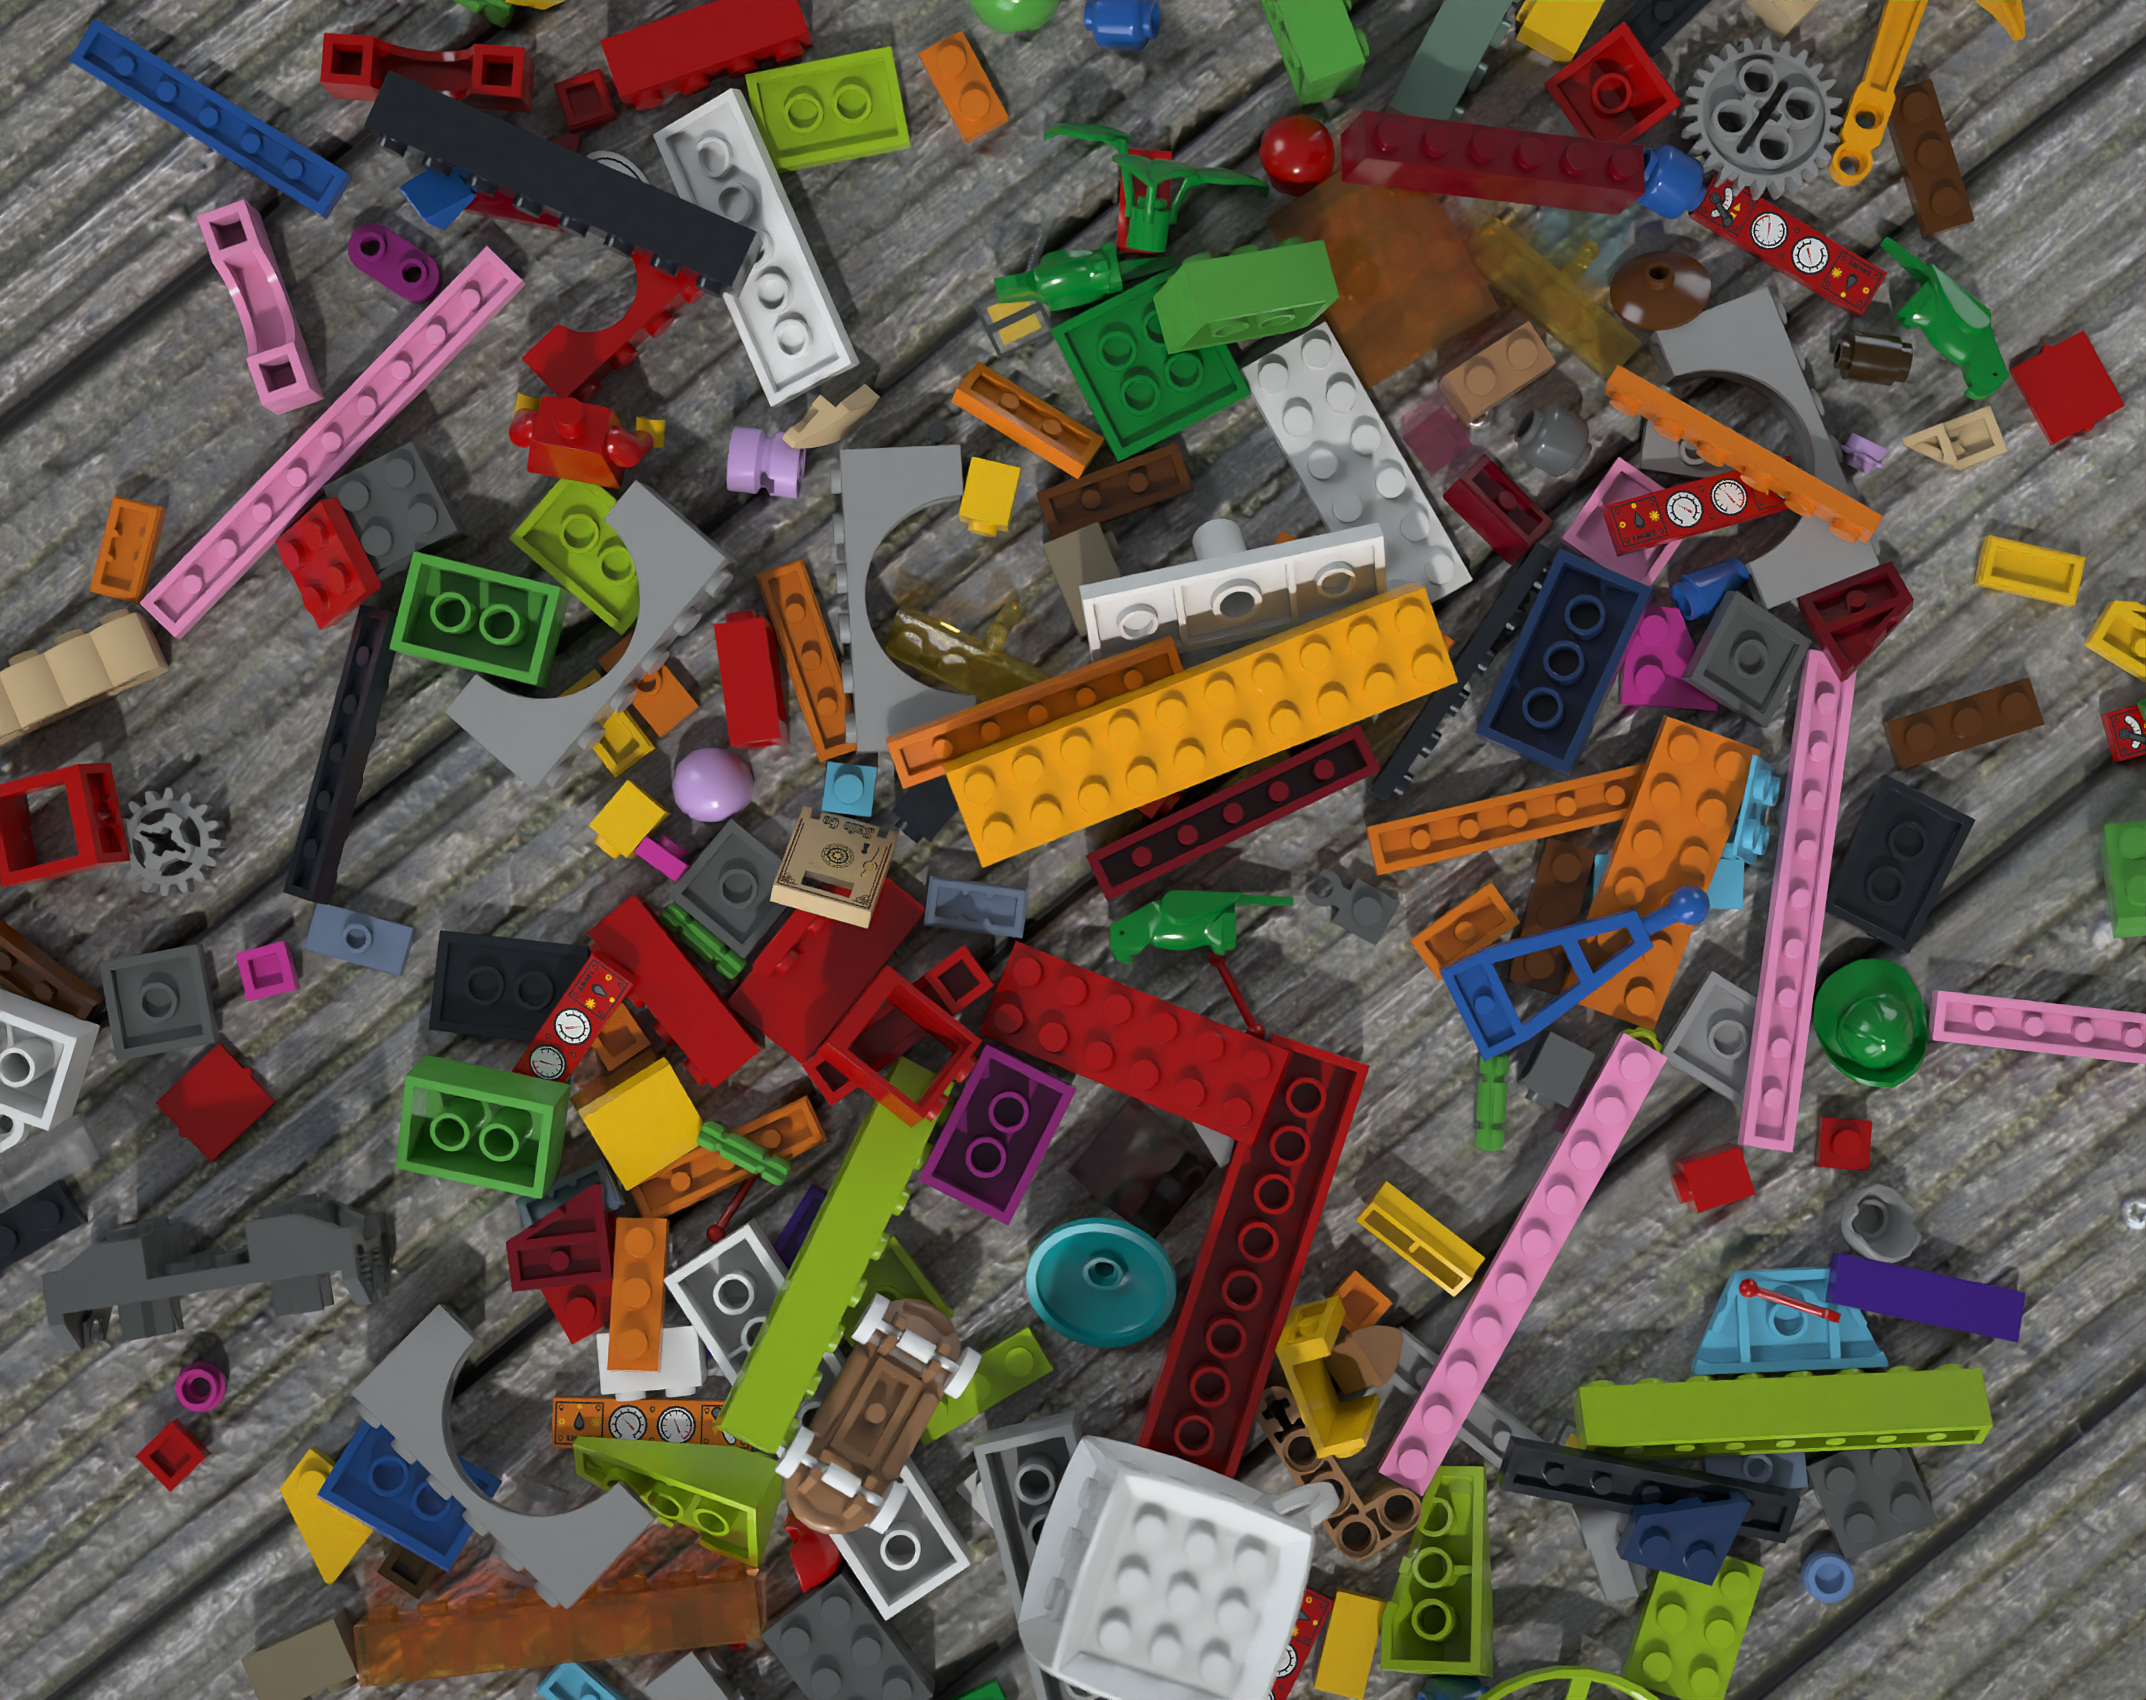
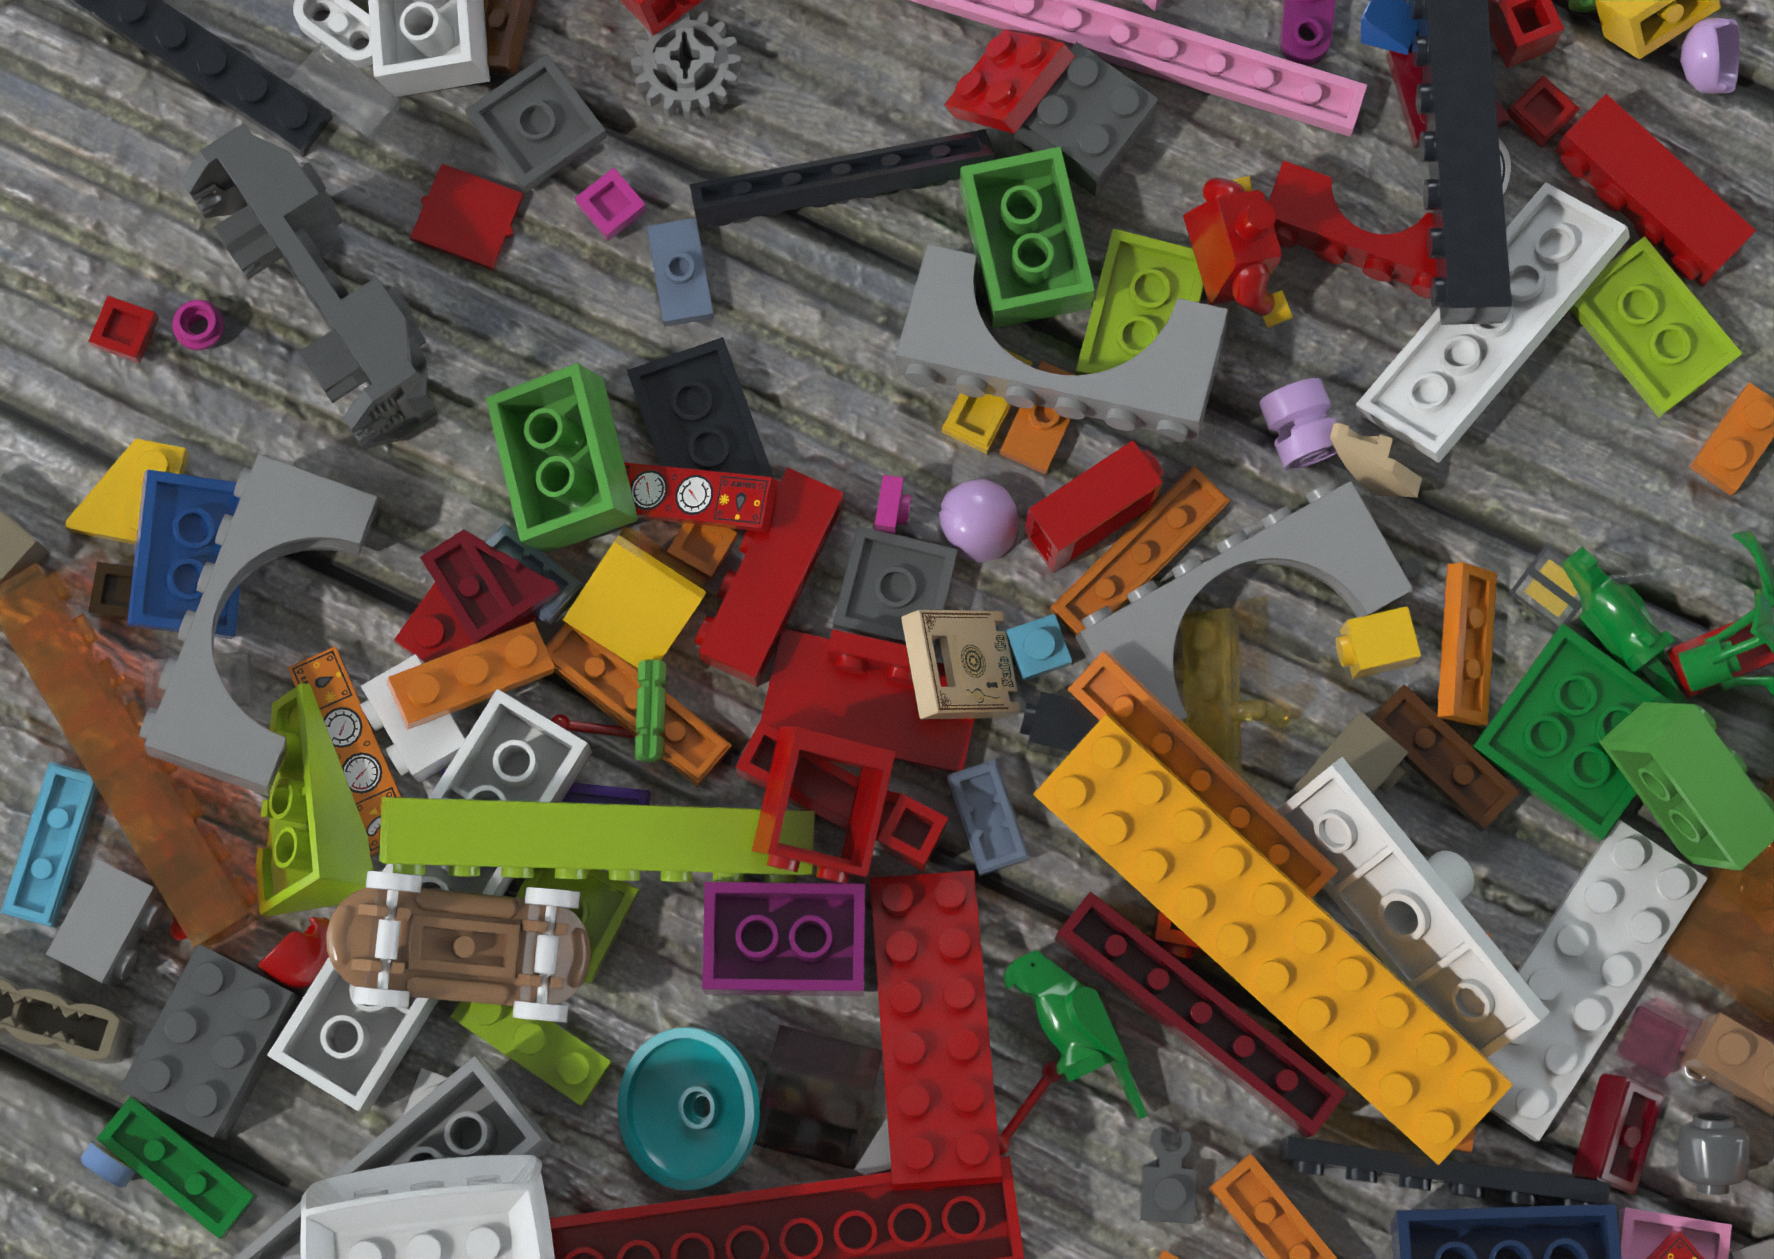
camera: 60 degrees right, 10 degrees down
yellow brick [588,780,672,860] -> none
bright green axle [659,901,747,980] -> none

